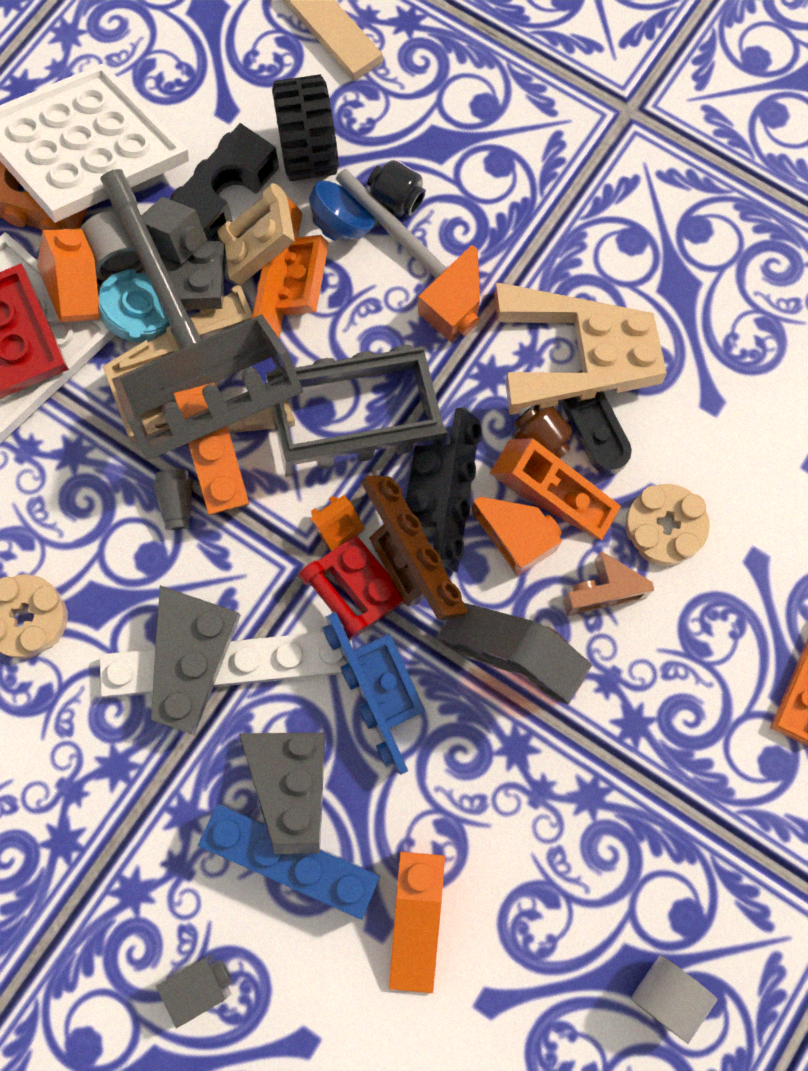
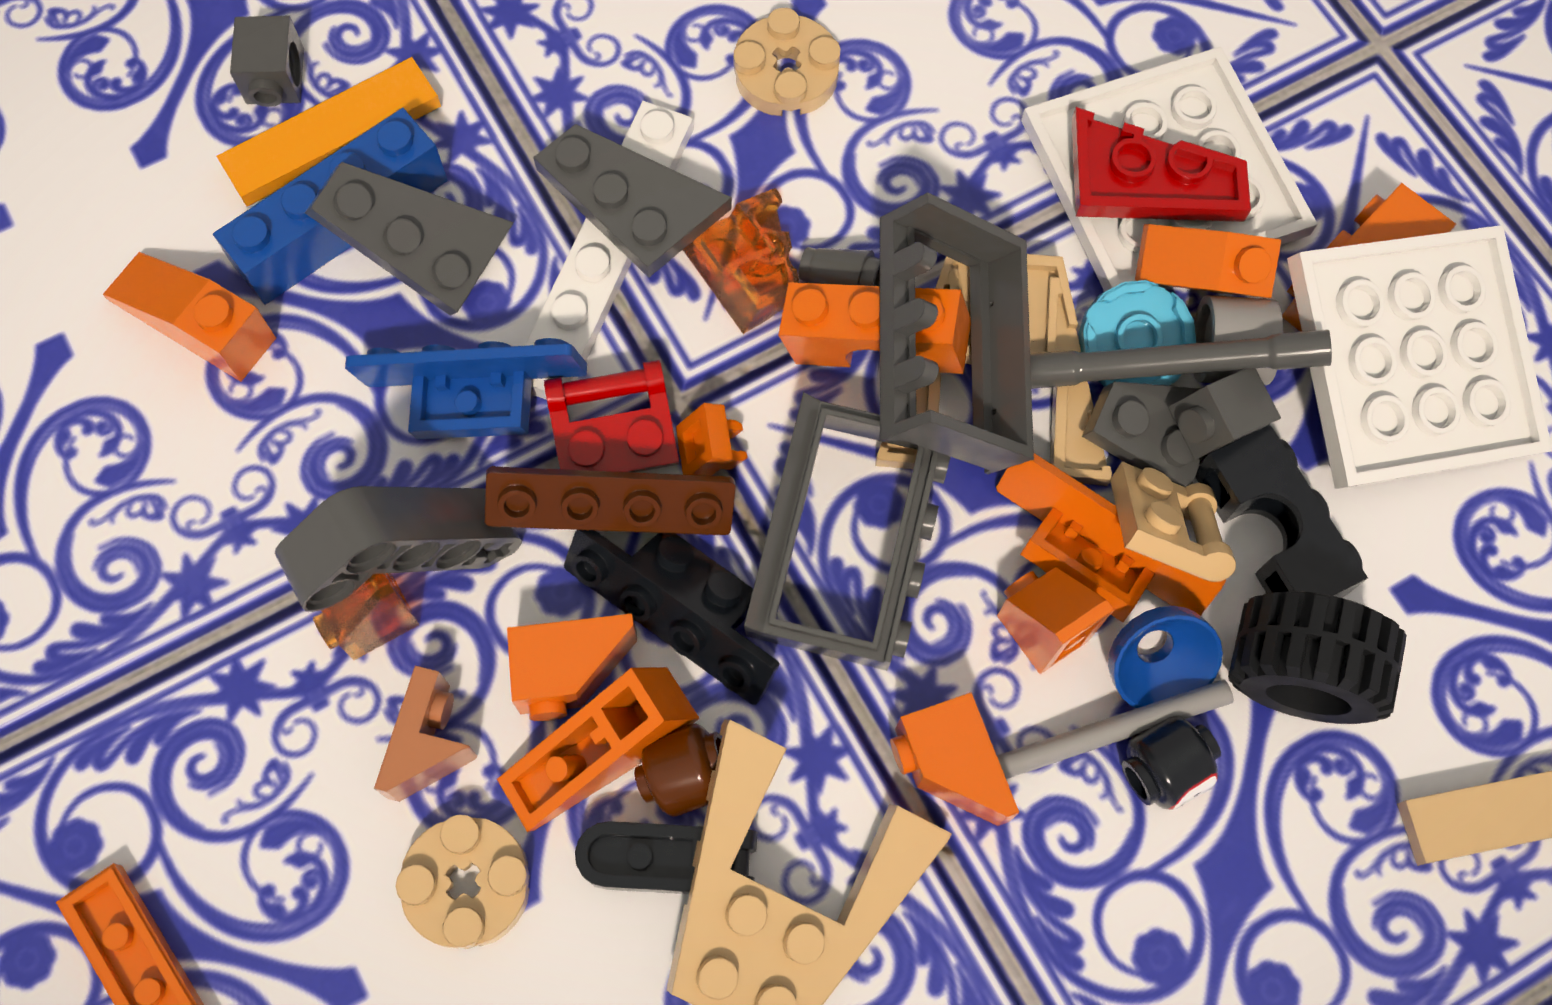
camera: 115 degrees right, 5 degrees down
none -> light orange tile [216,57,441,207]
none -> clear orange slope [683,188,799,334]
none -> orange slope [997,567,1114,674]

